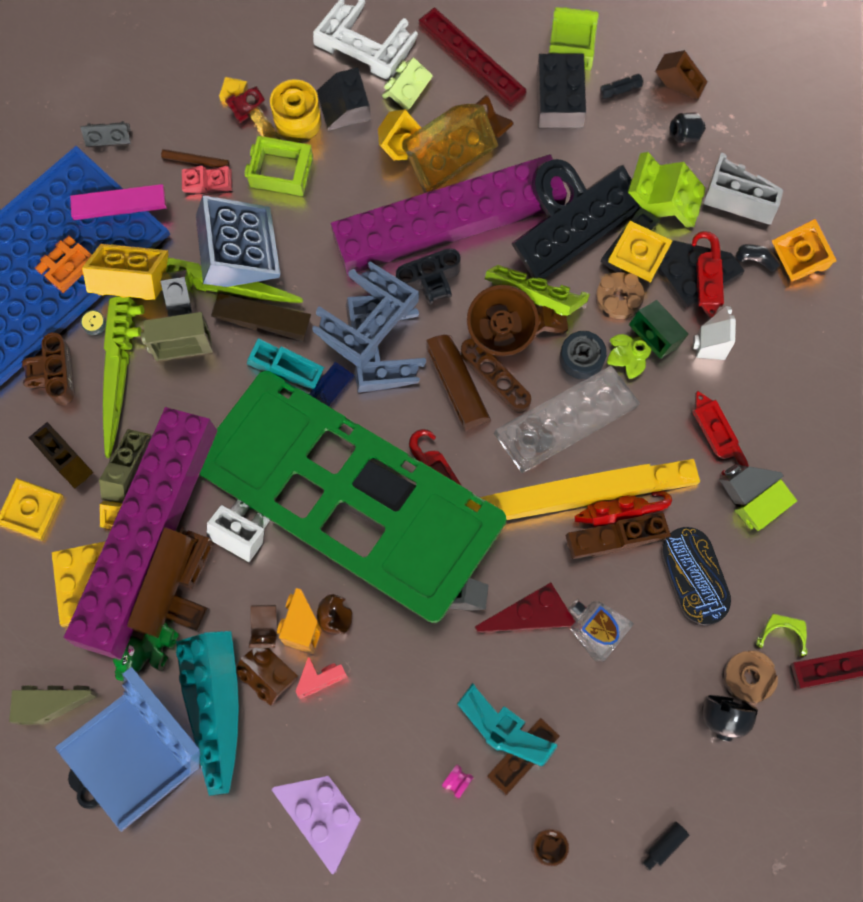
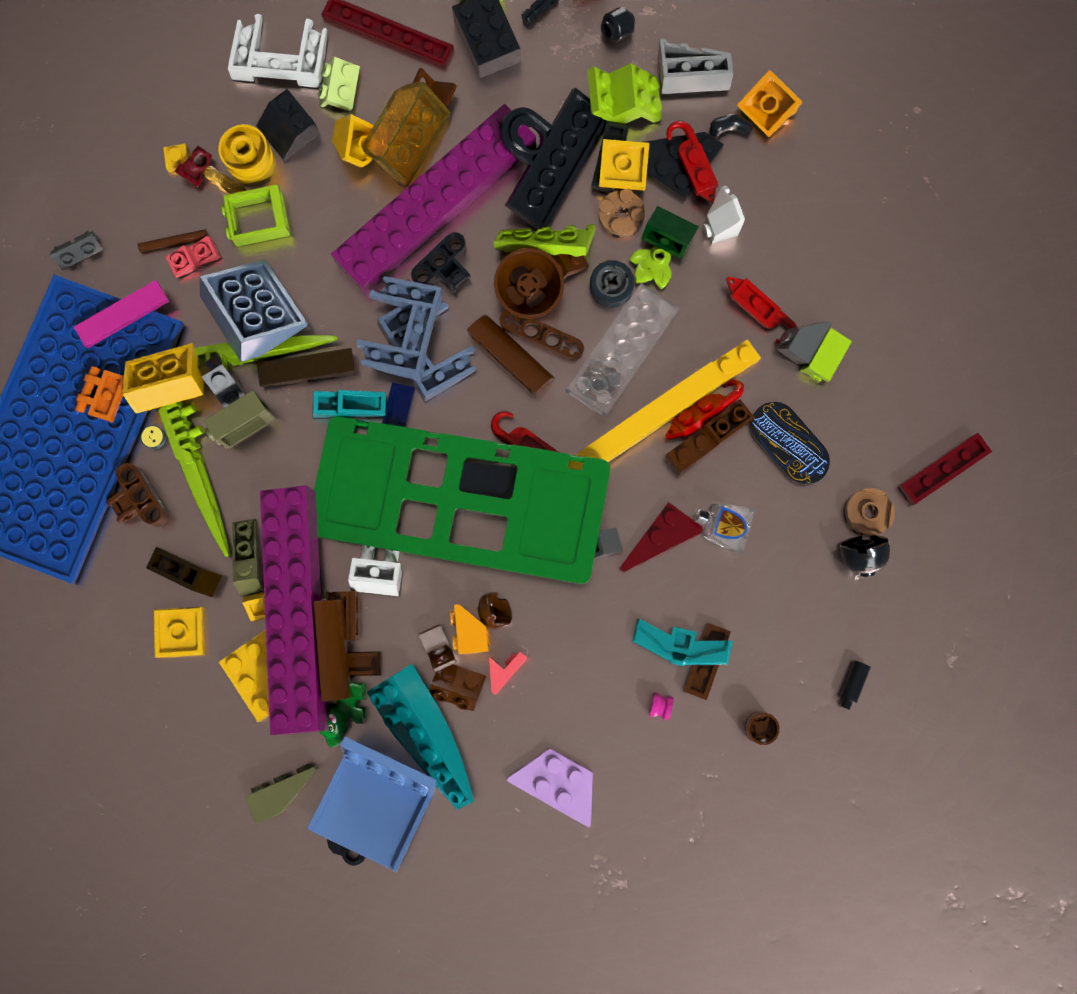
camera: 20 degrees left, 10 degrees up
lime helmet [756,613,808,658] -> none

